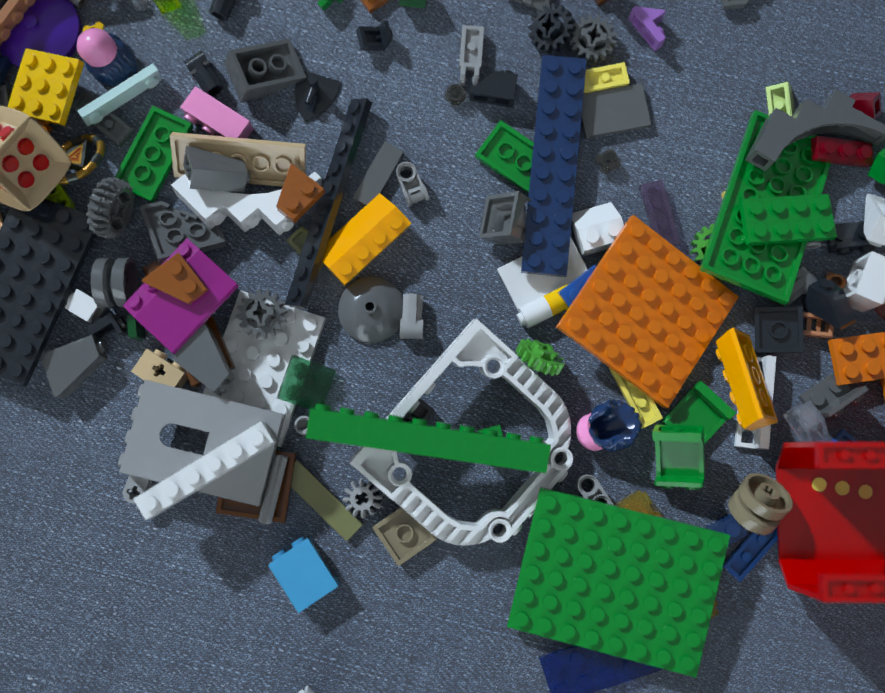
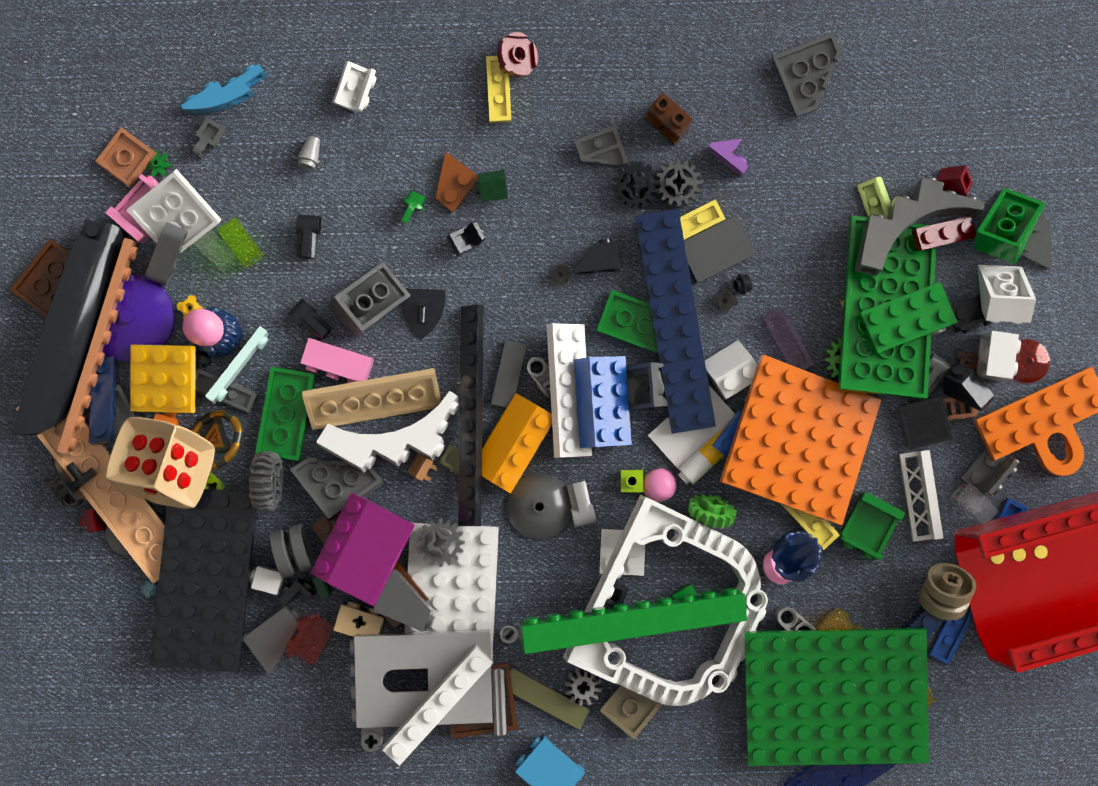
camera: 20 degrees left, 5 degrees up
dark orange wing [142,252,209,305] -> none
dark grey slope [183,146,250,192] -> none
dark orange wing [276,164,325,224] -> none
clear green plate [276,355,336,410] -> none
light grey hinge [459,25,484,86] -> none
green panel [652,425,705,490] -> none
light orange slope [716,328,778,431] -> none
none -> black plate [195,349,212,368]
none -> clear red bracket [285,613,335,666]
none -> medium nougat tile [407,453,437,481]
none -> white plate [547,323,592,458]
none -> brick [574,356,632,448]
none -> white plate [599,529,645,576]
none -> lime plate [620,470,643,492]
none -> bright pink hair [643,468,677,502]
none -> black plate [733,274,752,295]

